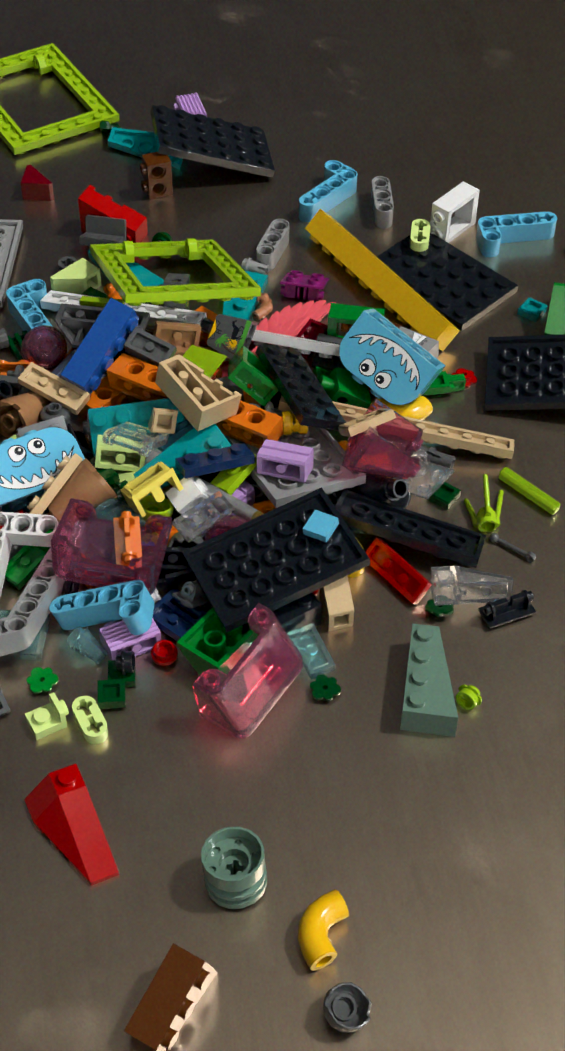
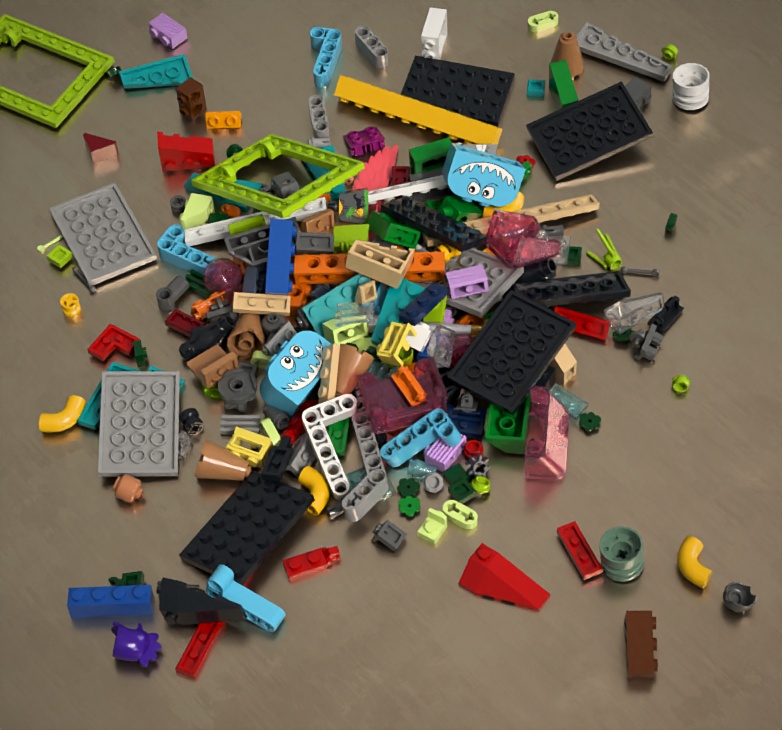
camera: 25 degrees left, 5 degrees up
dark grey panel [79,215,126,246] -> none
black plate [116,649,135,676] -> none
black plate [150,105,275,178] -> none
medium azure tile [303,510,339,543] -> none
tan plate [338,408,396,437] -> none
sand green wedge [400,623,458,737] -> none
yellowish green beam [410,219,430,252] -> none
medium azure beam [476,212,557,258] -> none
lime axle [498,467,561,515] -> none
none -> light orange hinge [205,111,242,129]
none -> dark green plant [397,478,420,498]
none -> light grey plate [423,473,443,493]
none -> dark grey gear [465,453,491,478]
none -> lime plate [471,476,491,494]
none -> red plate [557,521,603,580]
none -> dark grey hips [630,323,663,361]

